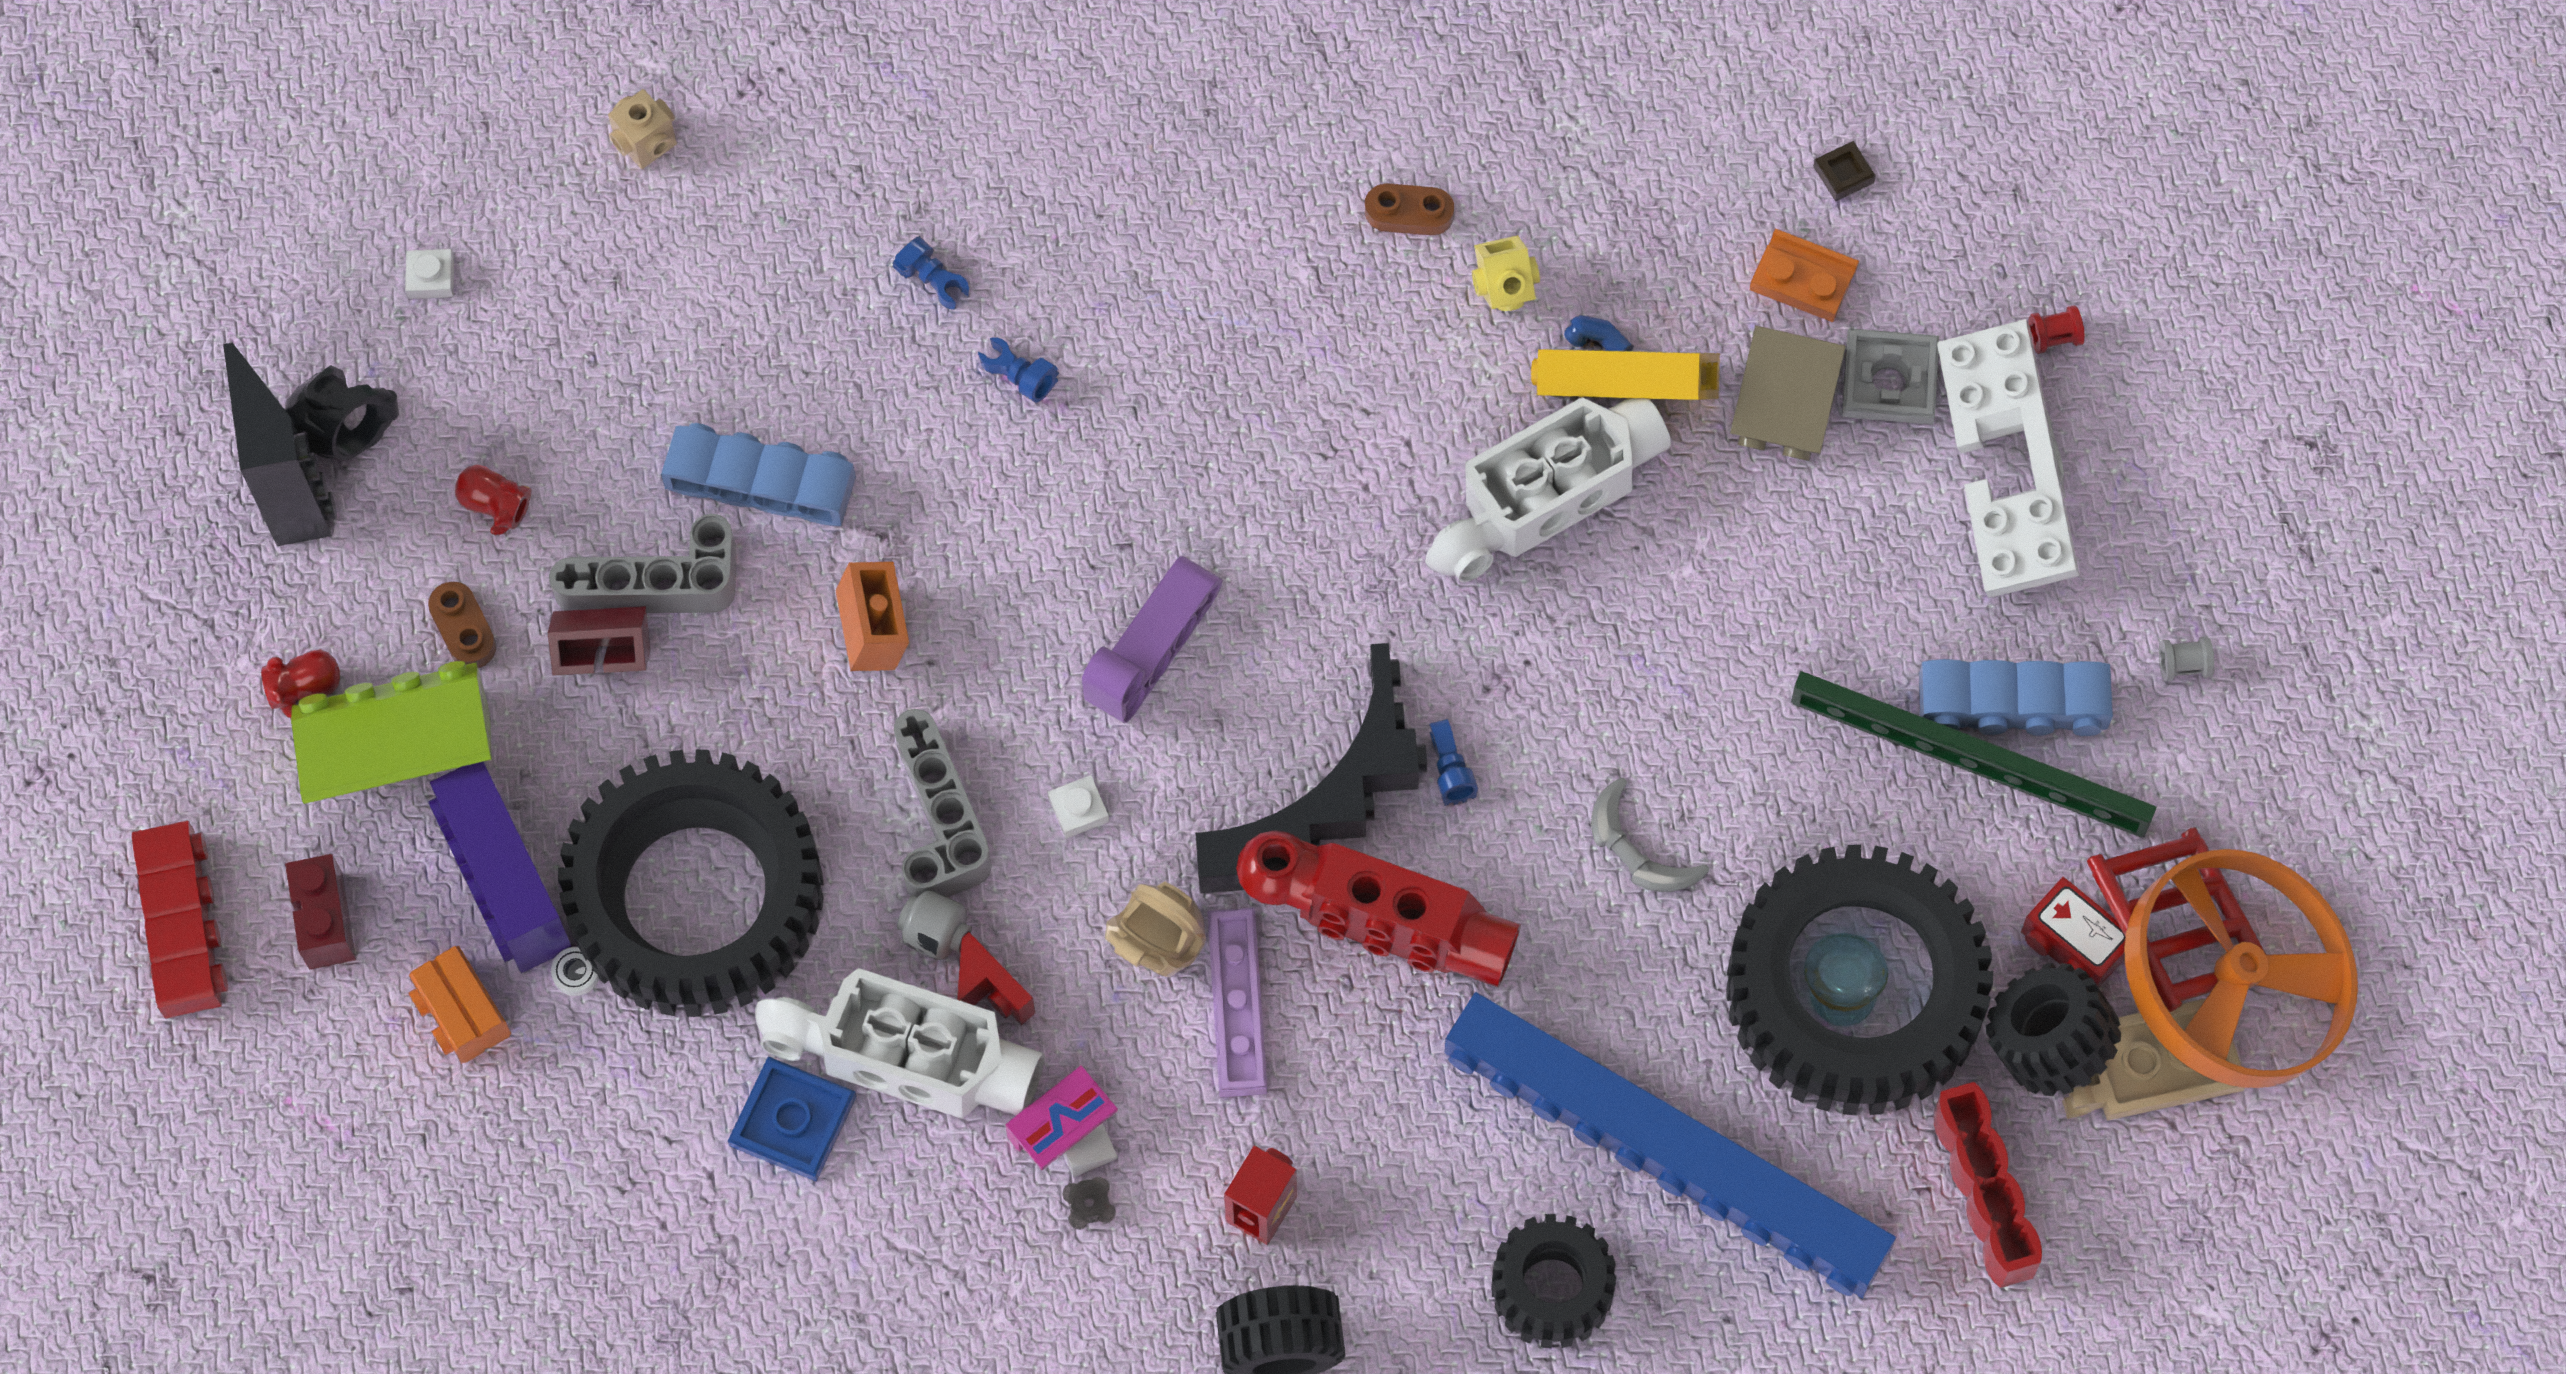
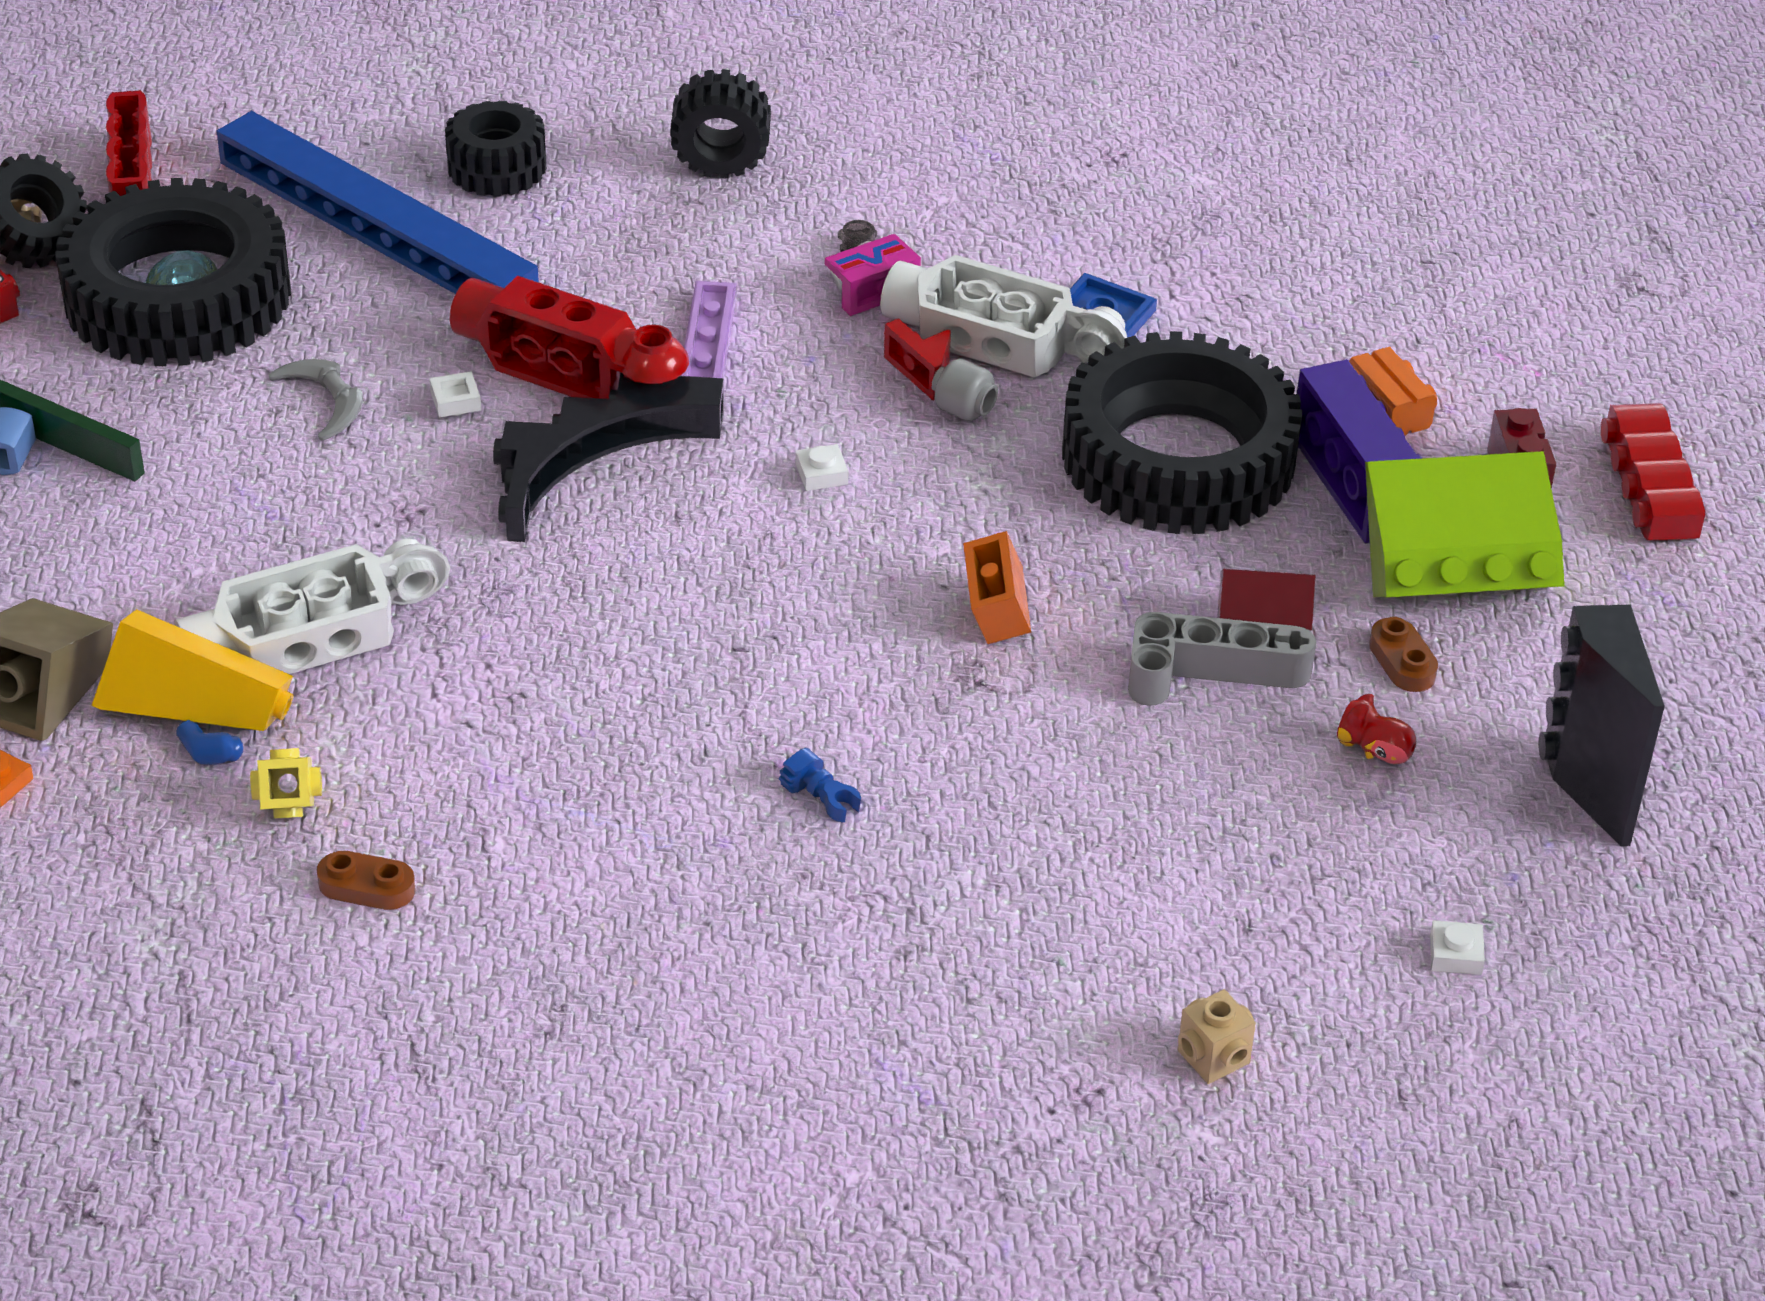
camera: 175 degrees left, 25 degrees down
red animal [261,649,341,719] -> none
black helmet [284,365,399,460] -> none
medium blue brick [661,423,856,526] -> none
blue piece [892,236,969,310] -> none
light grey beam [894,709,992,897] -> none
medium lavender beam [1082,556,1223,724] -> none
tan helmet [1105,881,1206,977] -> none
red brick [1224,1145,1297,1245] -> none
blue piece [1429,719,1478,806] -> none
none -> white plate [429,371,481,417]

